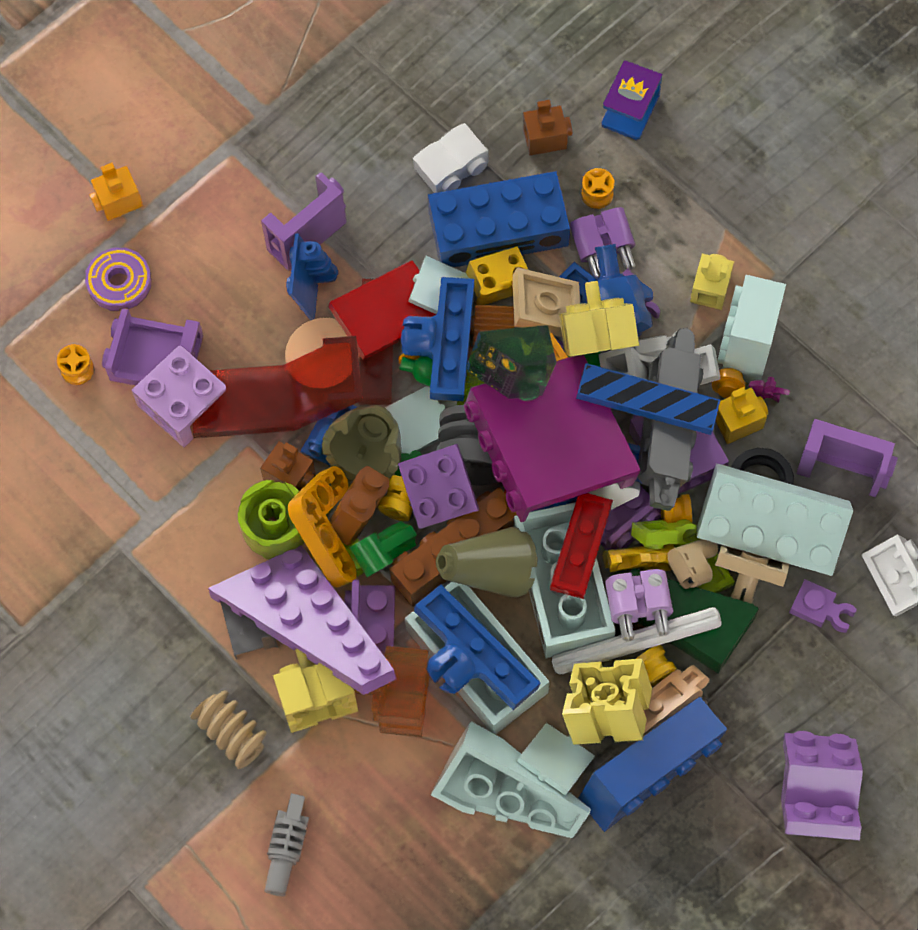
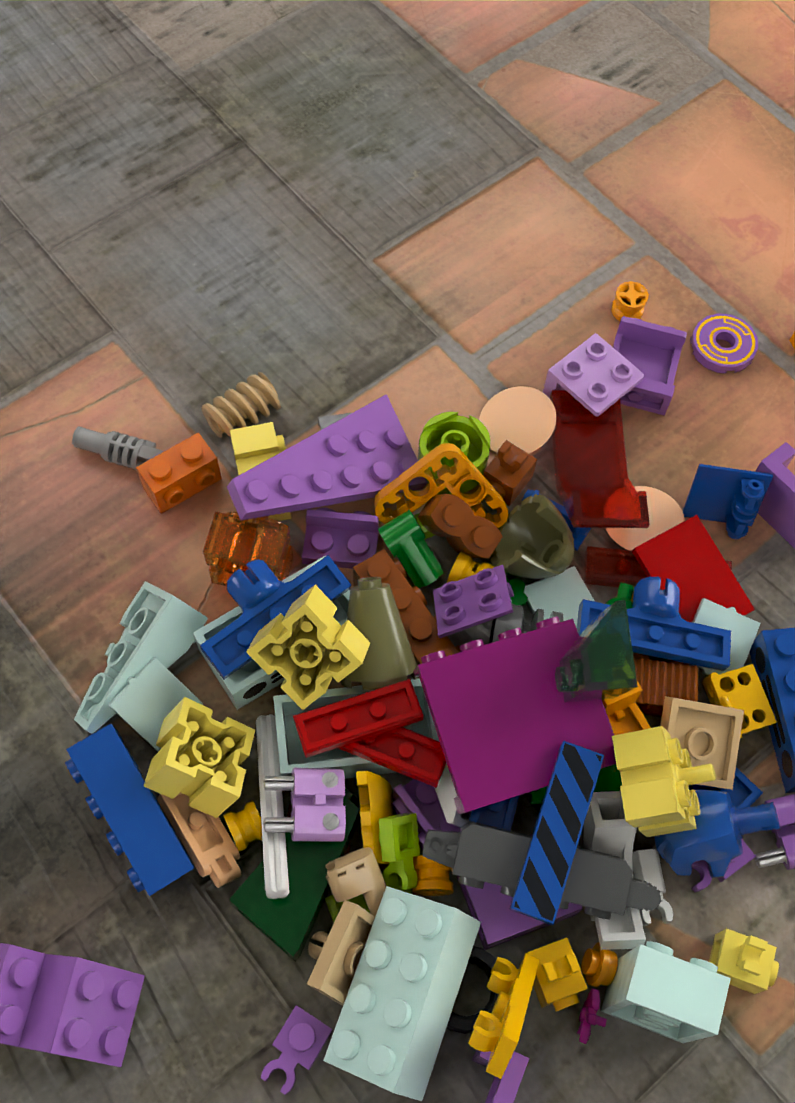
camera: 90 degrees right, 5 degrees down
none -> orange brick [136,432,222,514]
none -> light yellow brick [246,584,370,710]
none -> red tile [293,679,424,758]
none -> yellow plate [468,953,540,1079]
none -> light nougat sticker [479,386,556,454]

